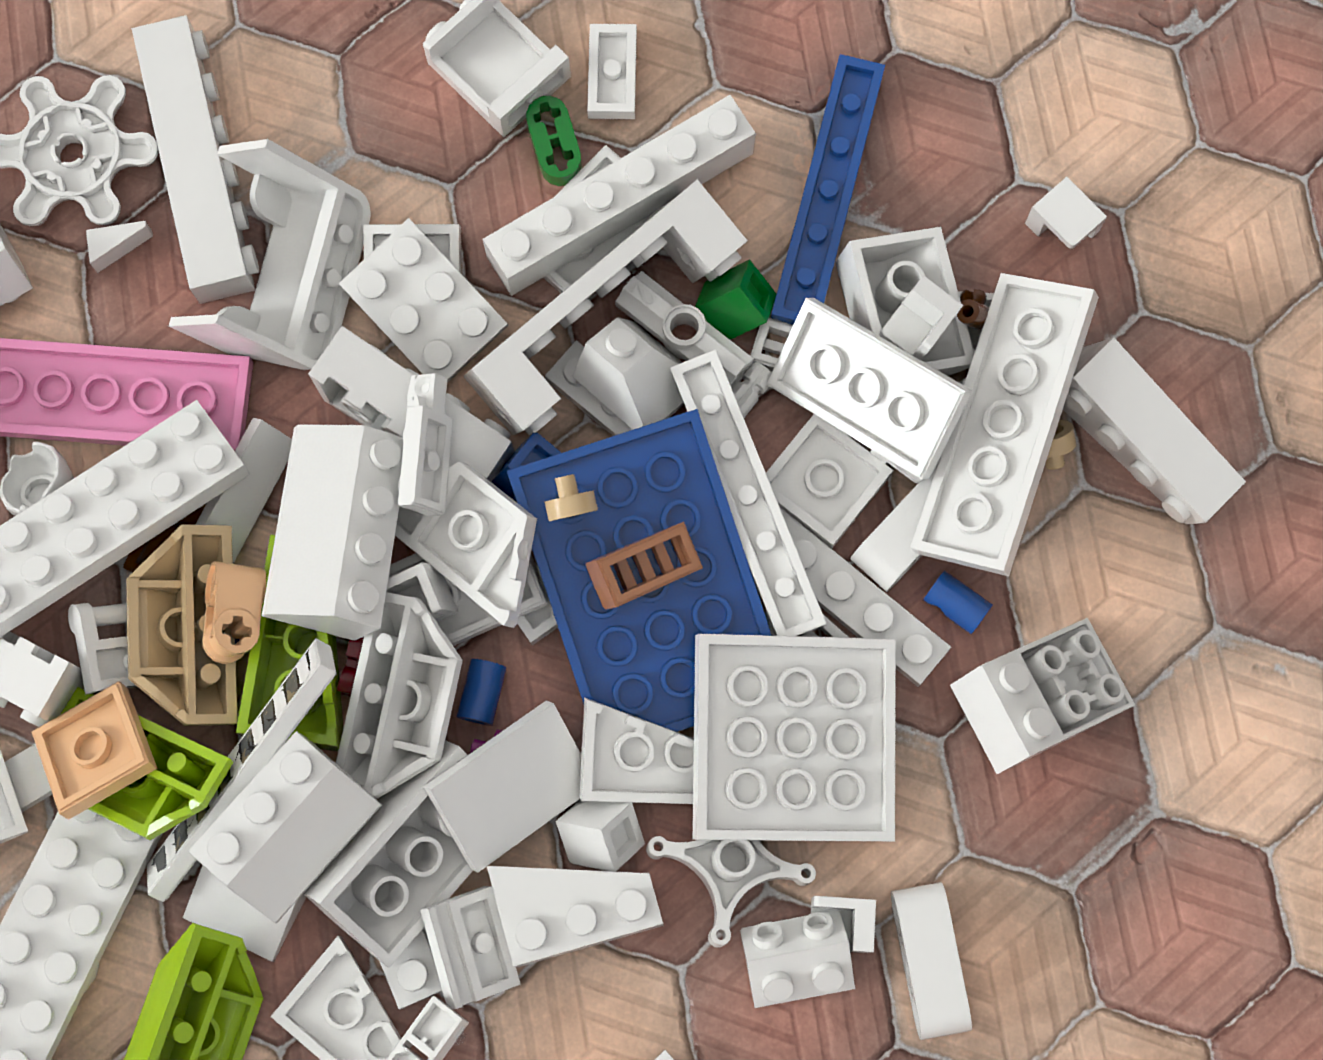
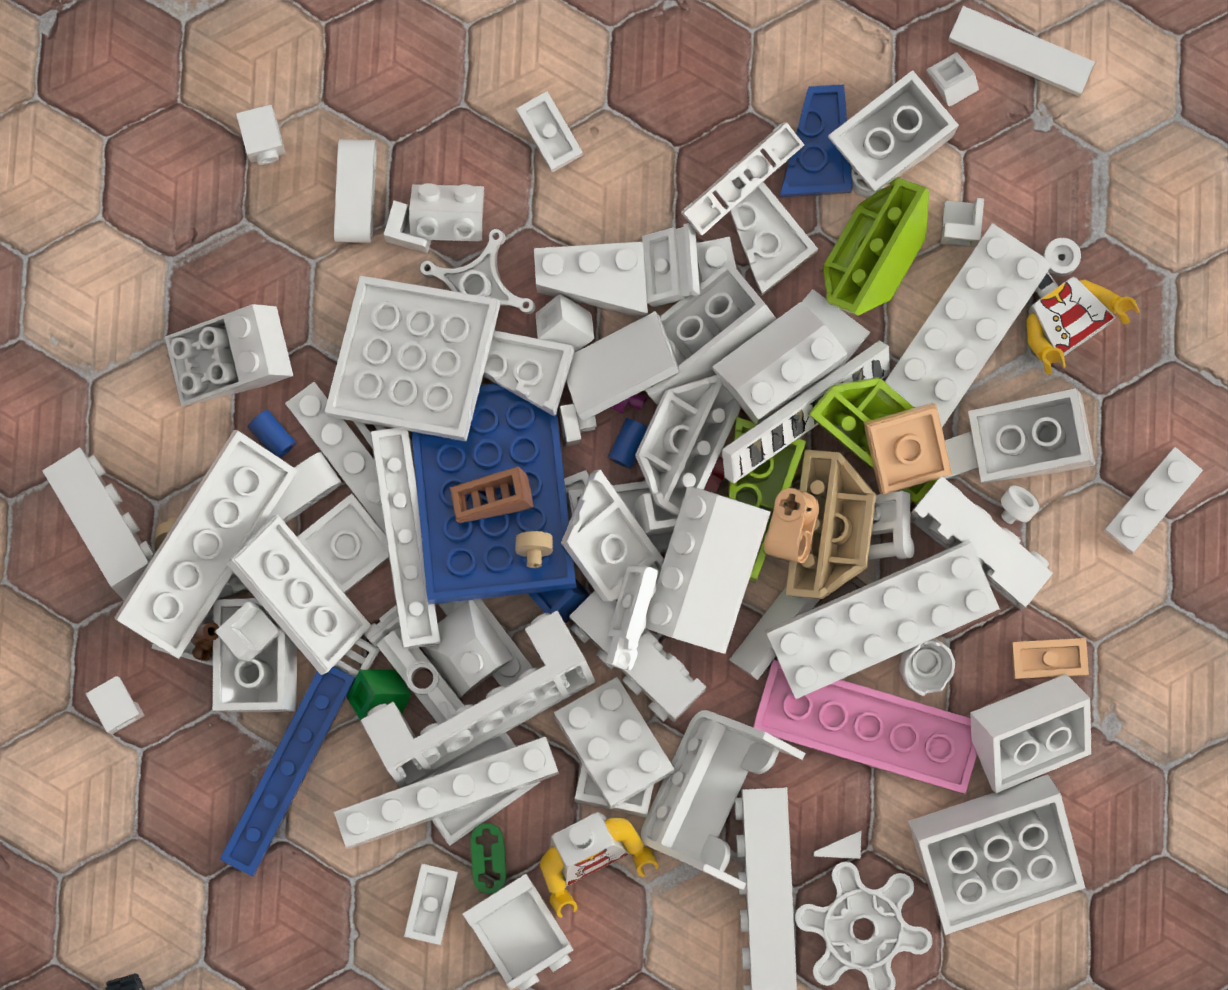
camera: 170 degrees left, 5 degrees up
none -> white brick [236,104,286,165]
none -> torso [540,812,659,918]
none -> white tile [558,404,597,447]

